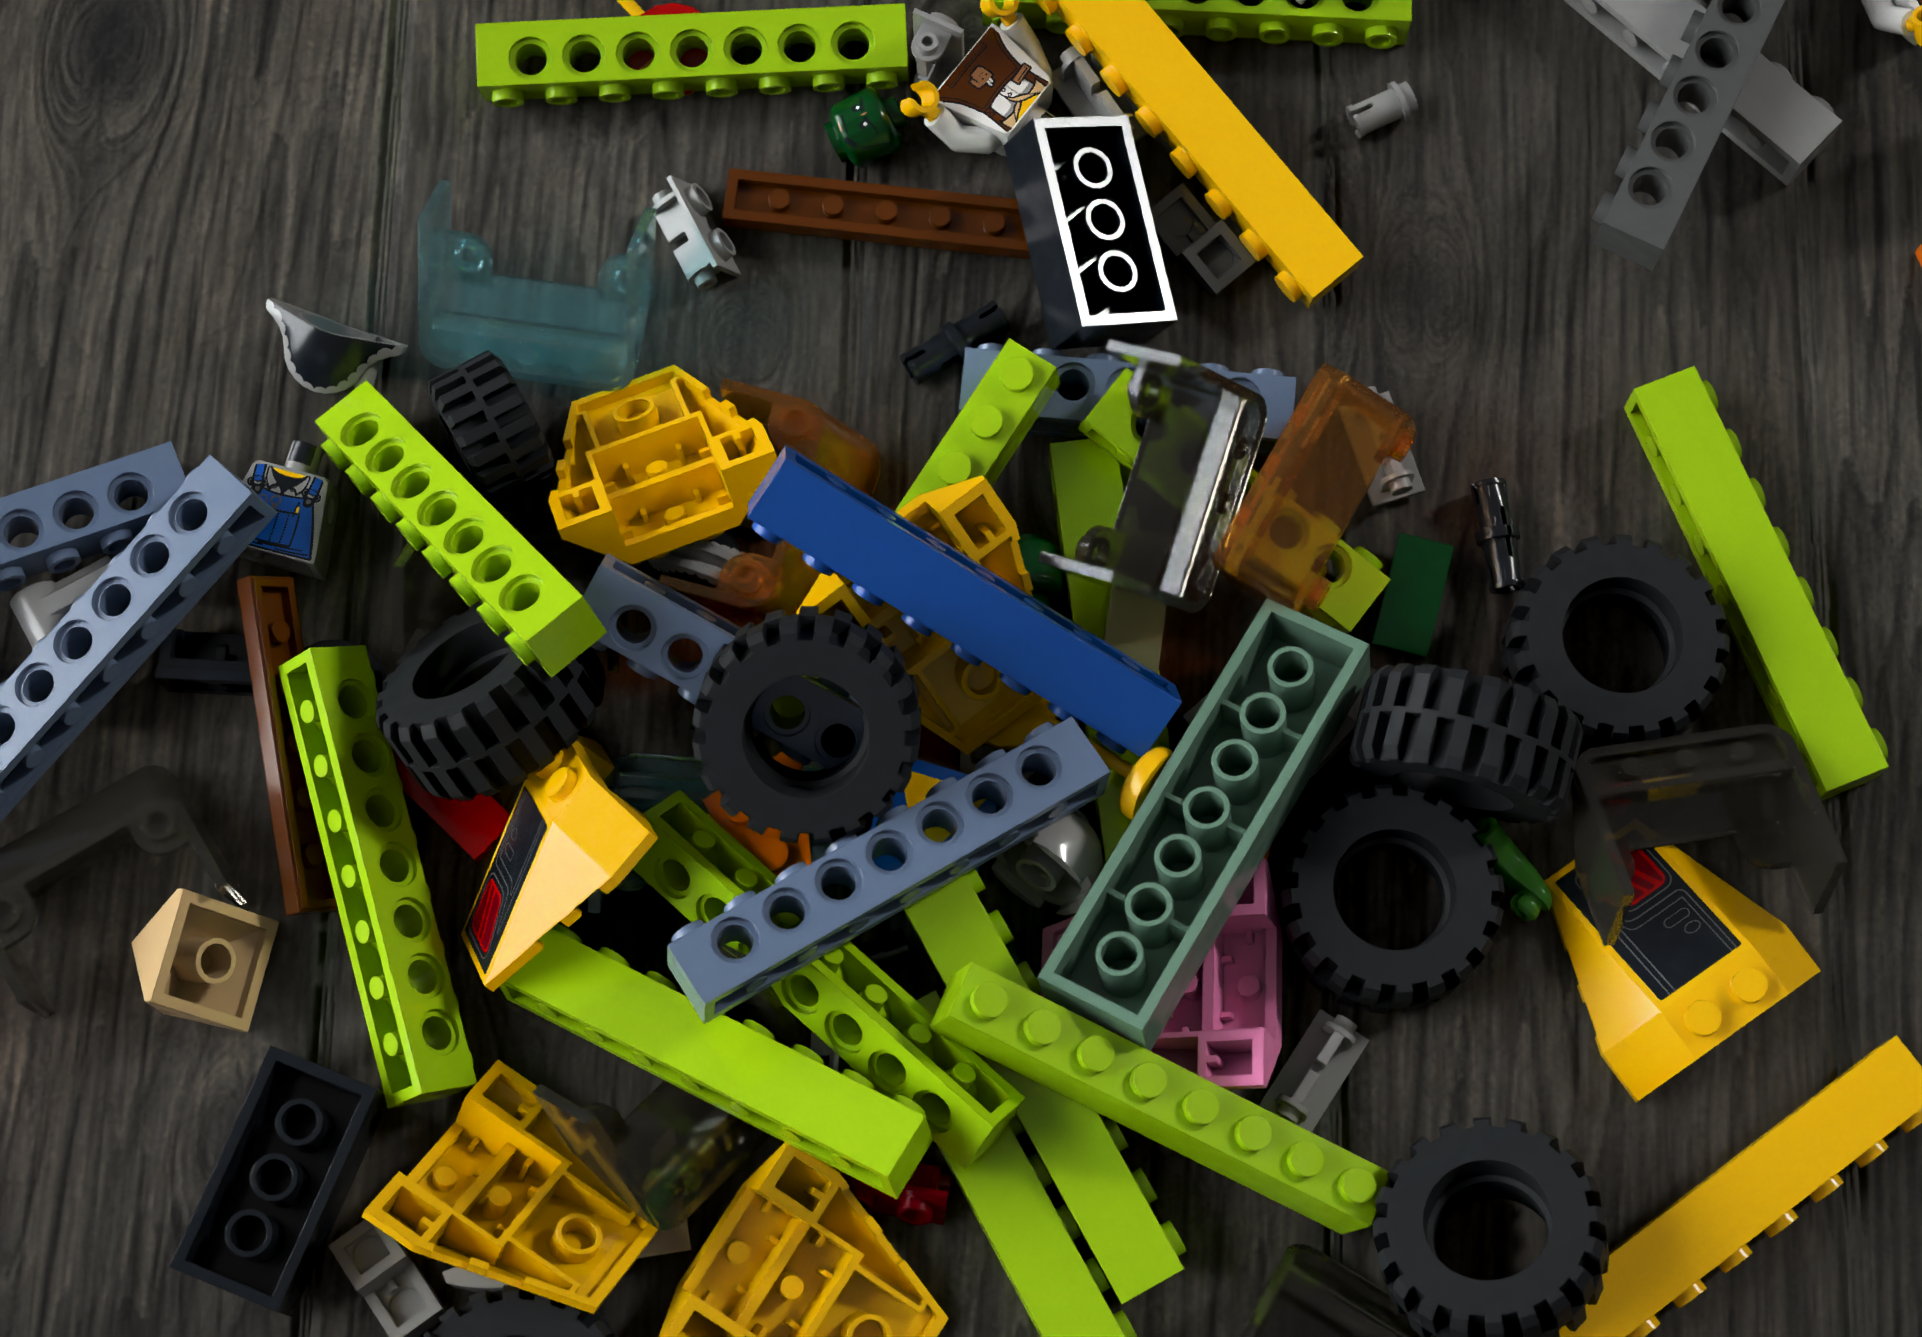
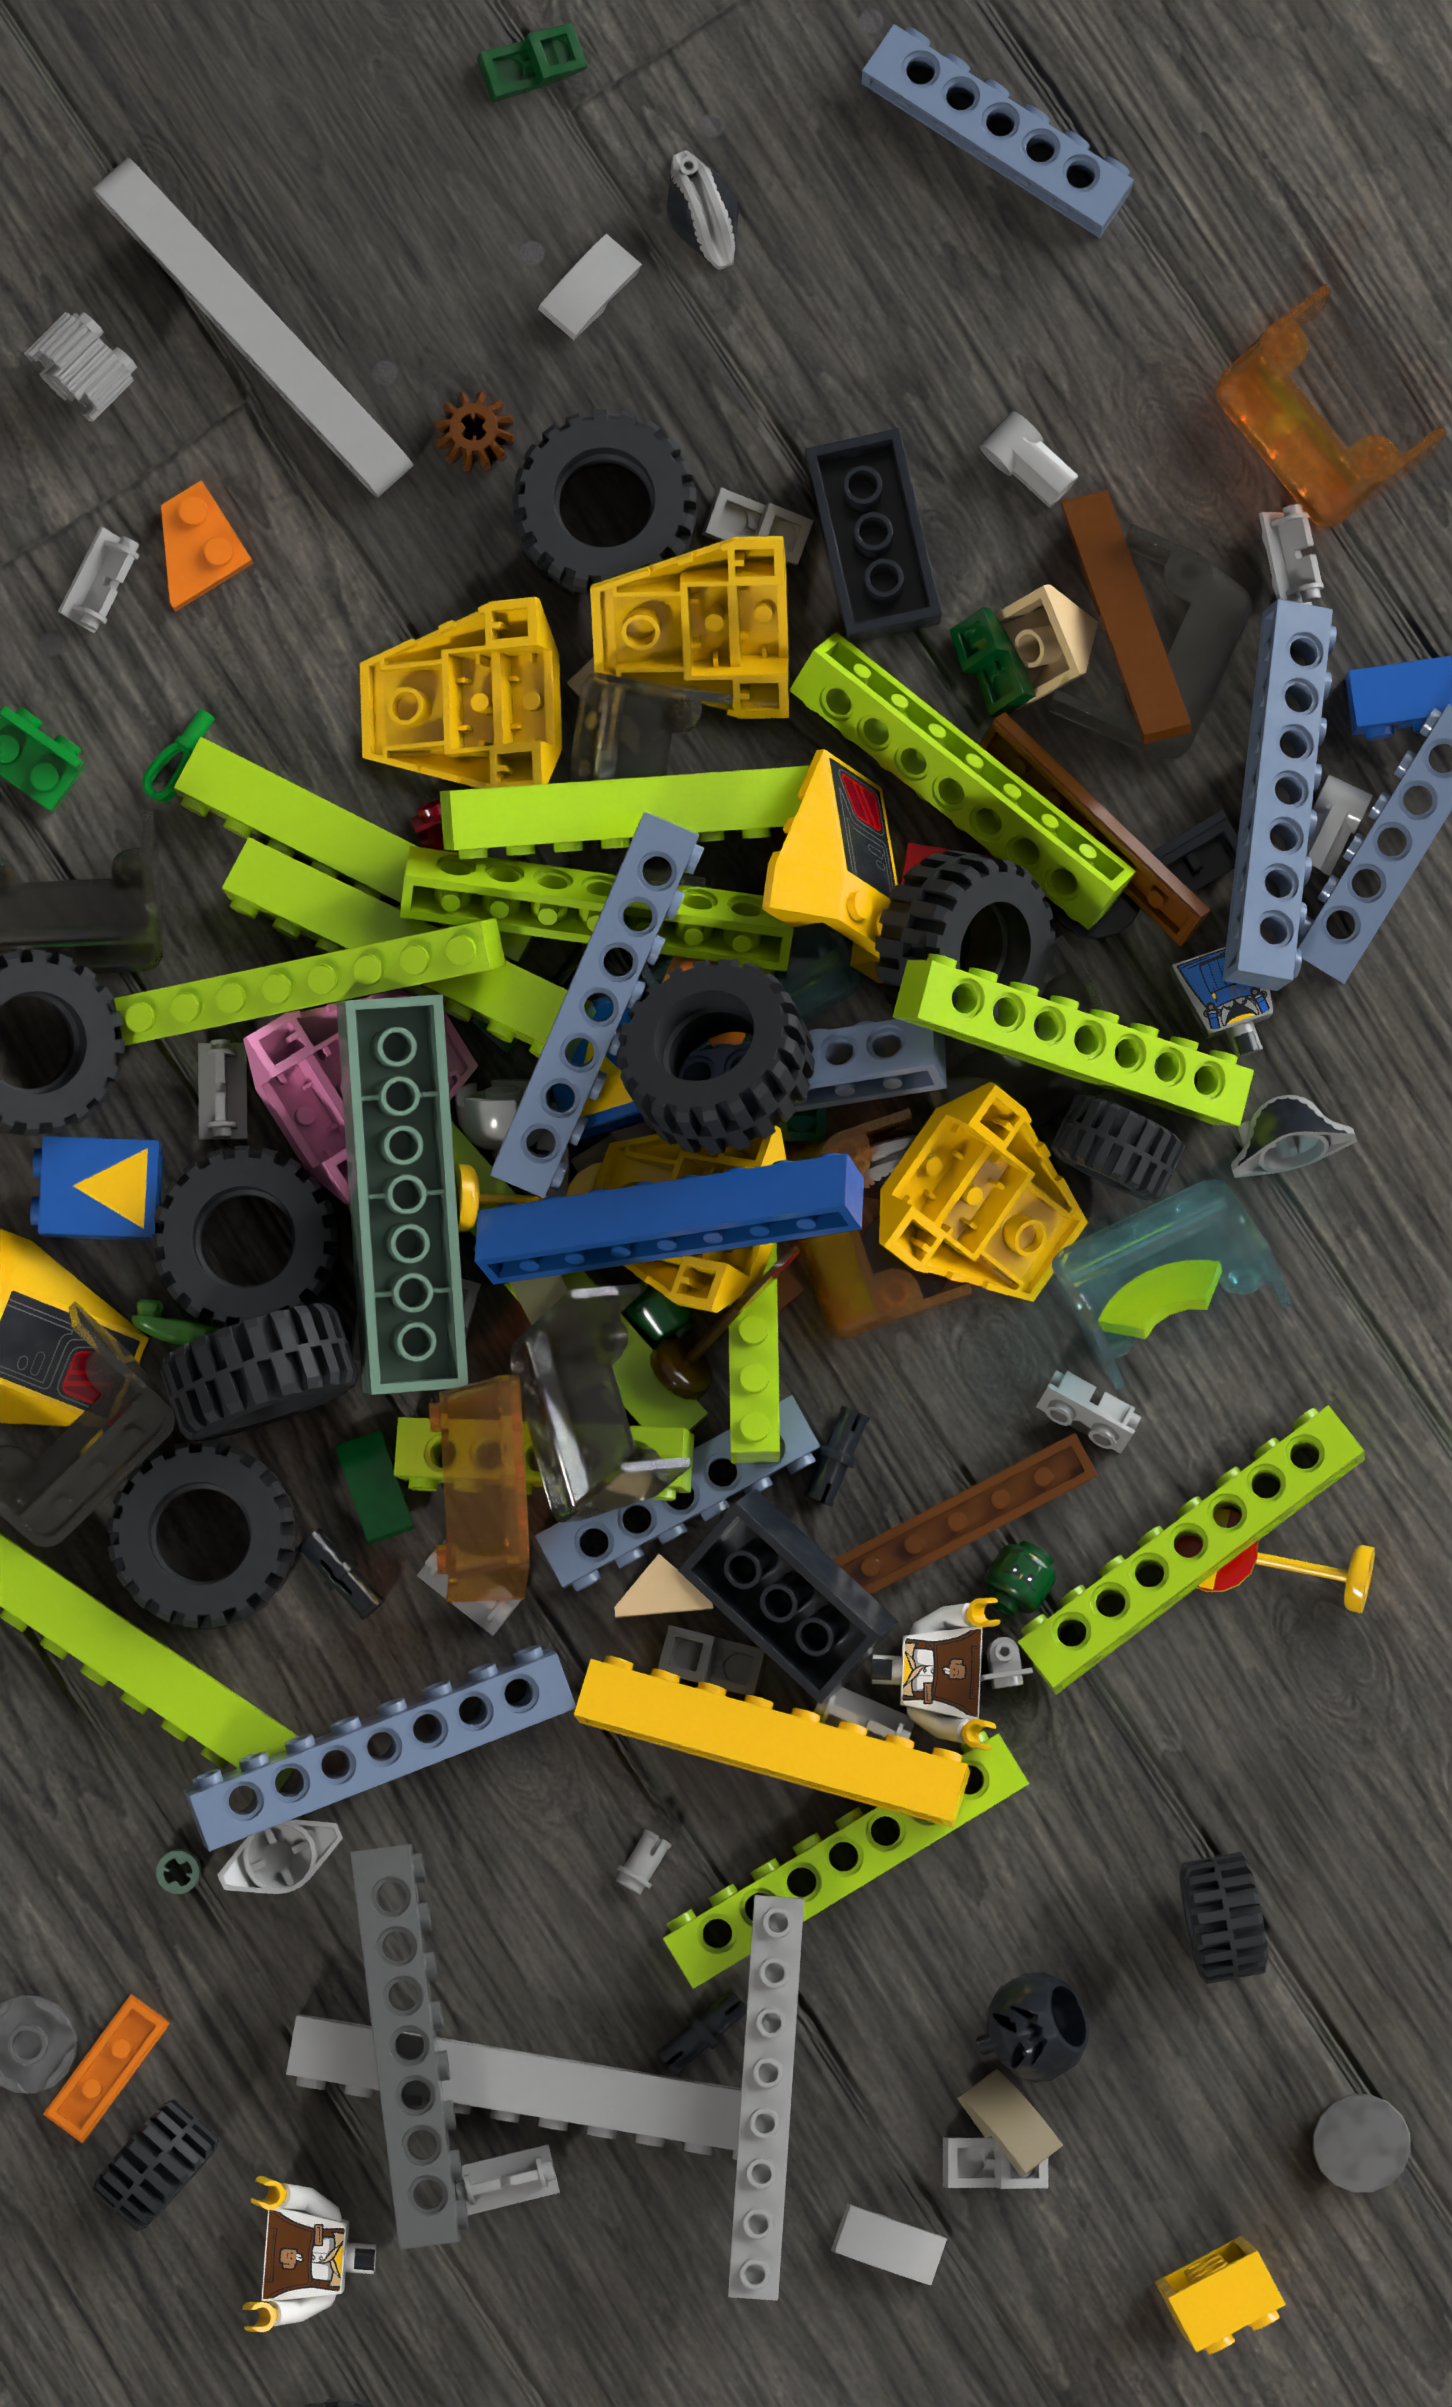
camera: 145 degrees right, 10 degrees up
none -> blue brick [30,1136,164,1241]
none -> sand green bush [156,1849,202,1894]
none -> sand blue brick [183,1645,576,1851]
none -> light grey hat [217,1819,343,1894]
none -> tan slope [614,1554,713,1618]
none -> dark brown piece [650,1246,801,1400]
none -> dark green slope [949,607,1036,718]
none -> light grey piece [980,411,1078,508]
none -> reddish brown tile [1061,490,1191,744]
none -> lime tile [1098,1260,1222,1339]

